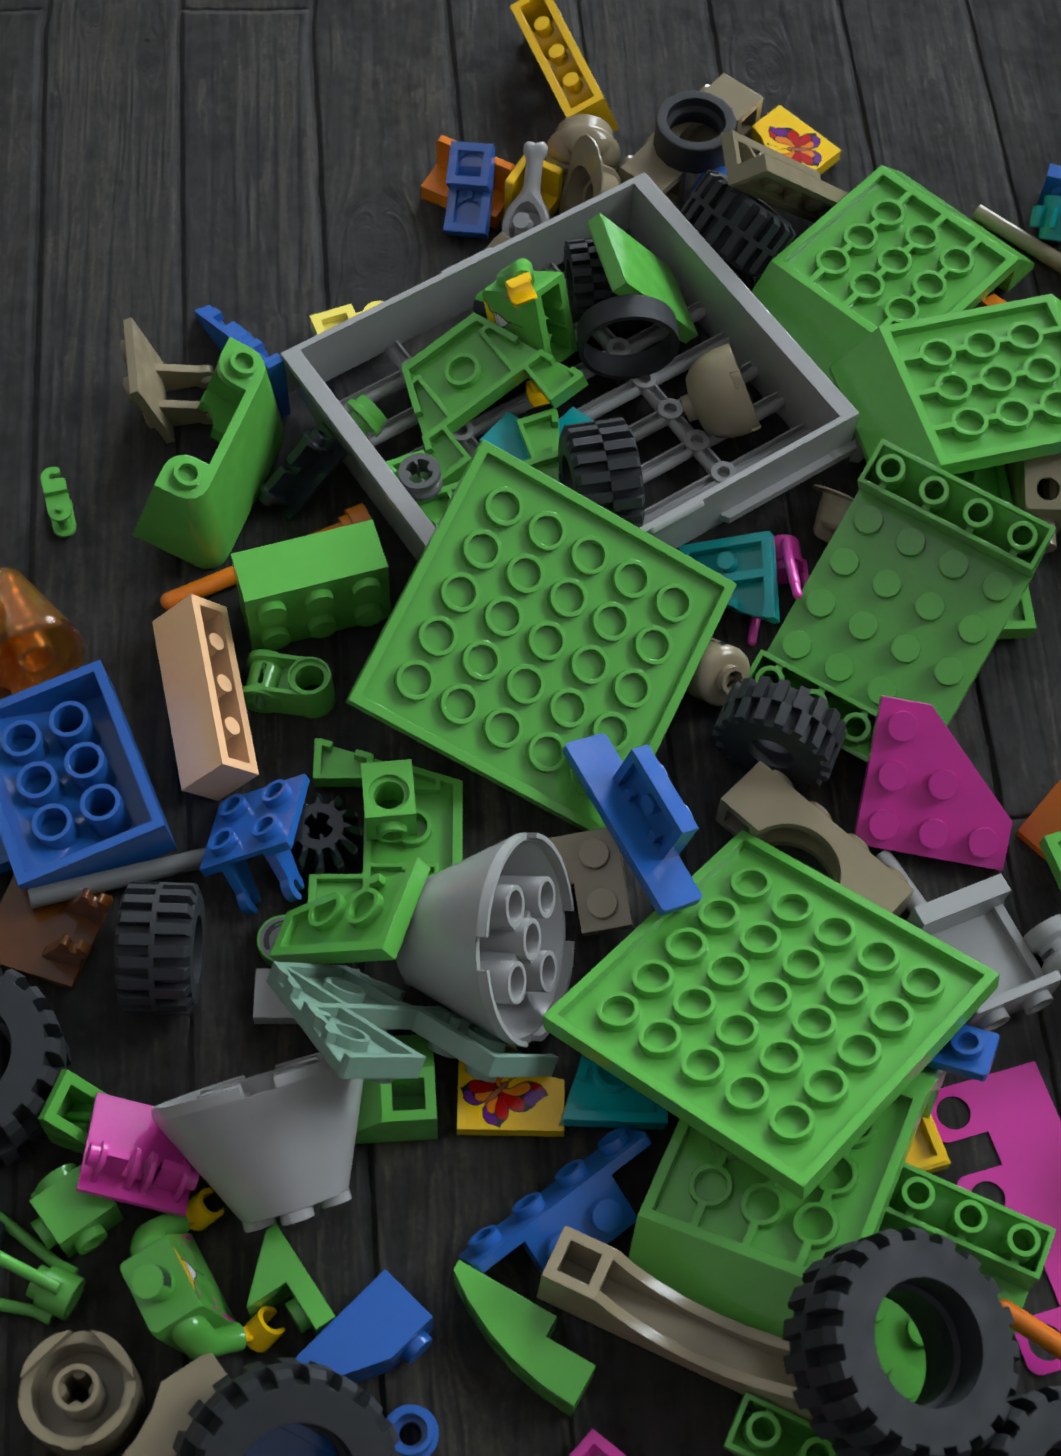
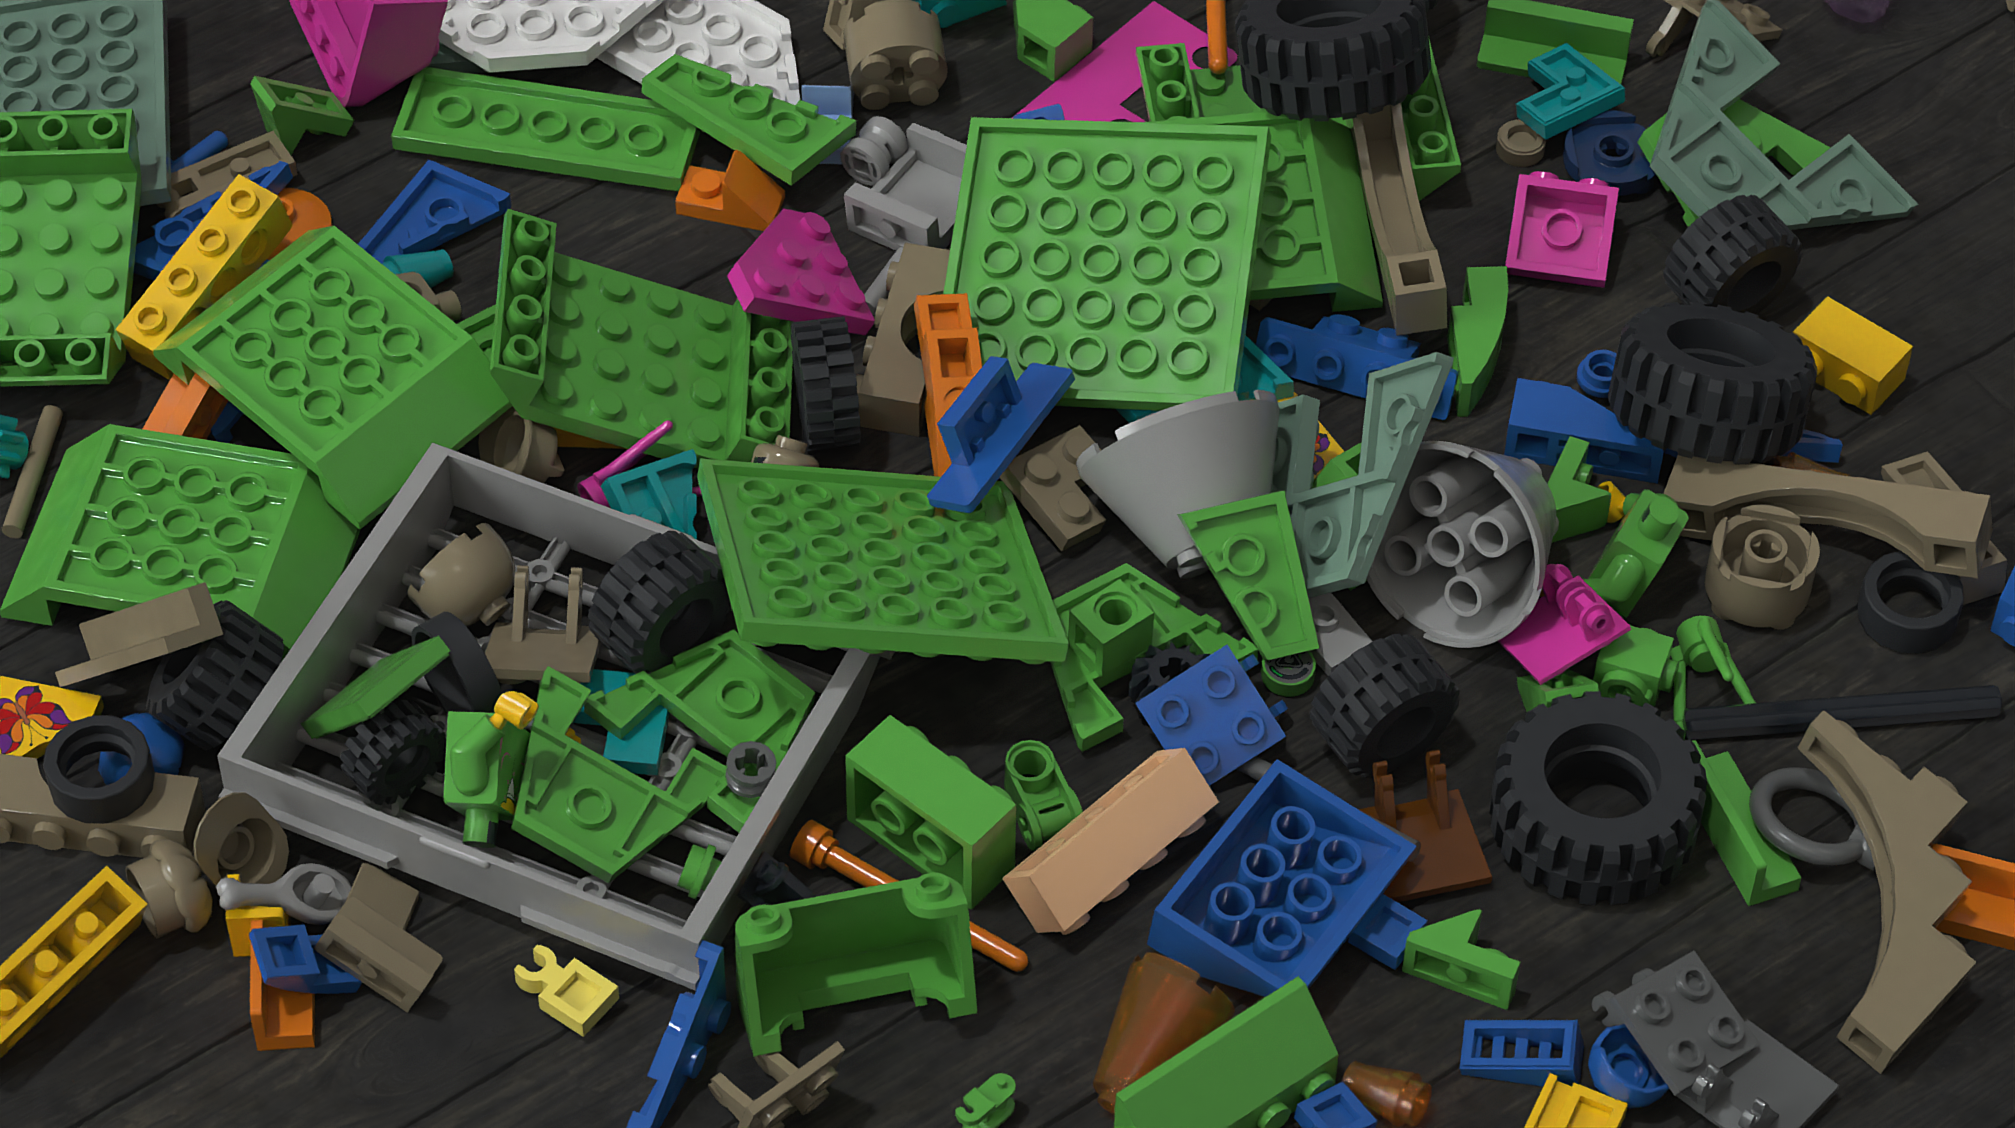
camera: 120 degrees left, 10 degrees down
none -> dark tan panel [313,896,442,1012]
none -> dark tan plate [485,565,601,684]
none -> orange slope [914,293,982,477]

